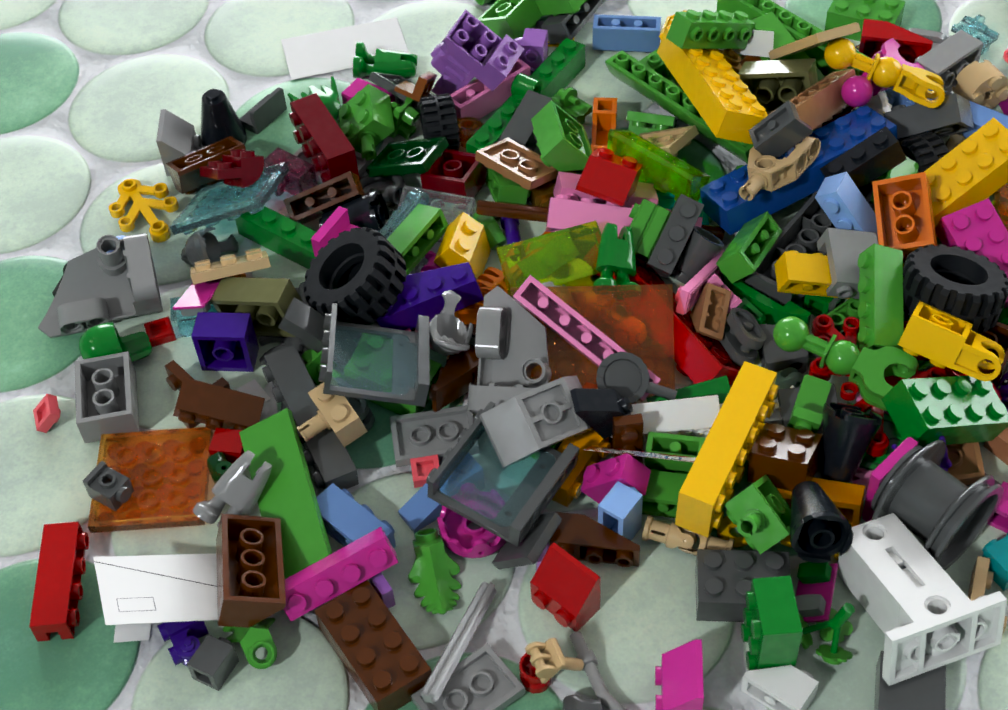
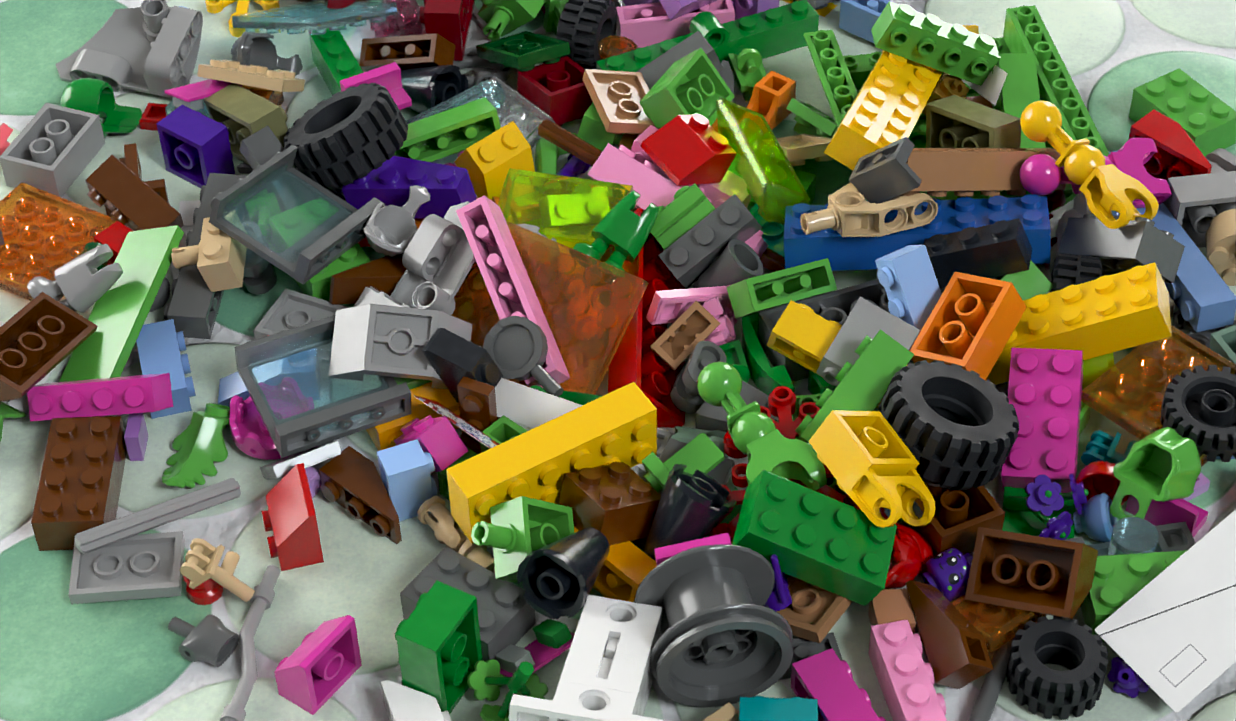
camera: 30 degrees right, 5 degrees down
tan tile [769,22,861,60] -> none

